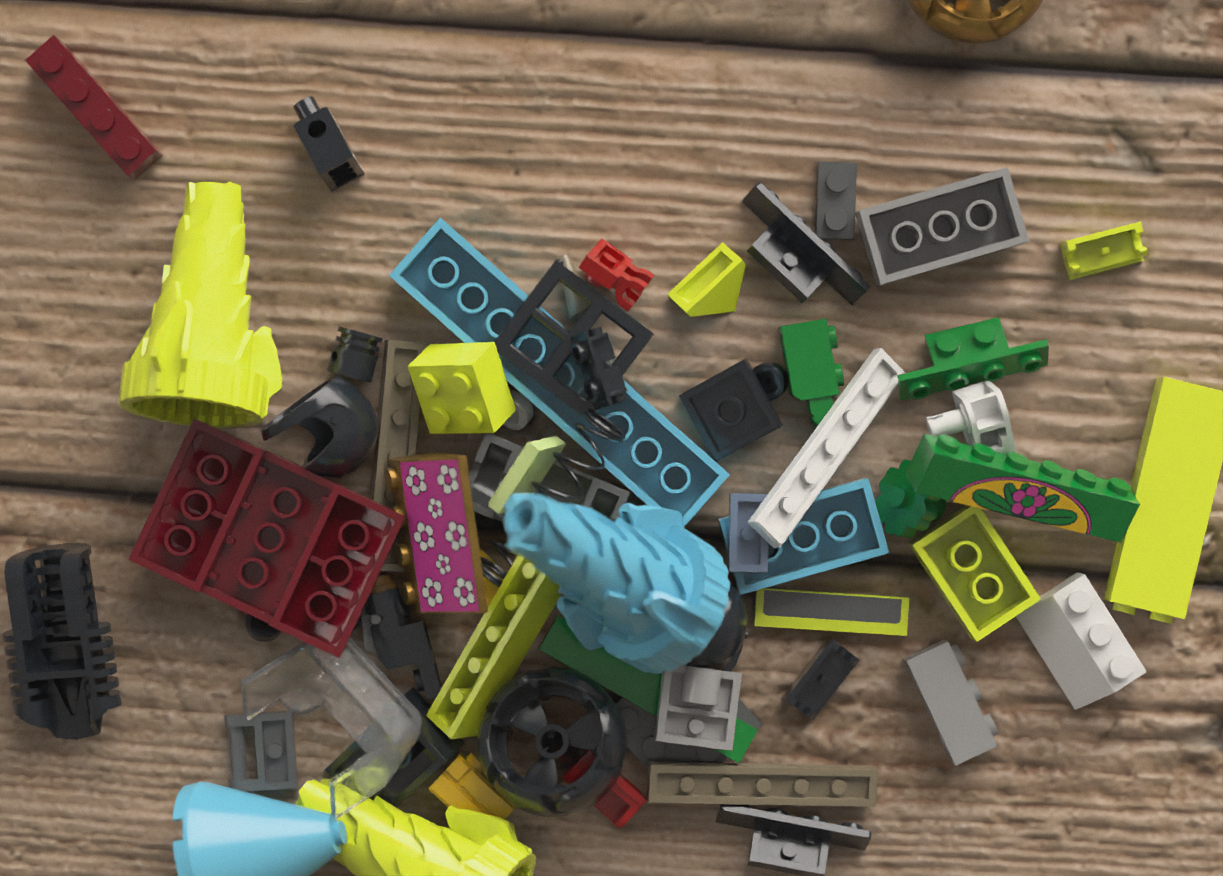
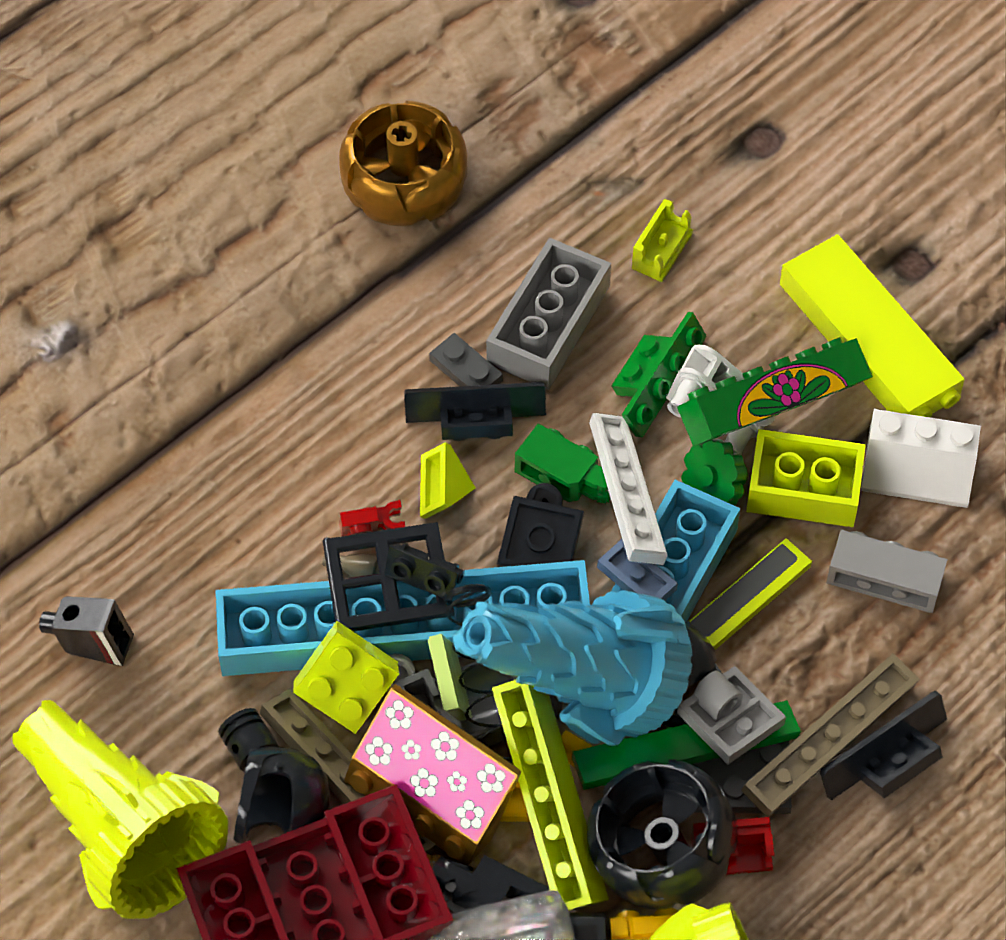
camera: 50 degrees left, 30 degrees down
black hinge [783,636,859,720] -> none

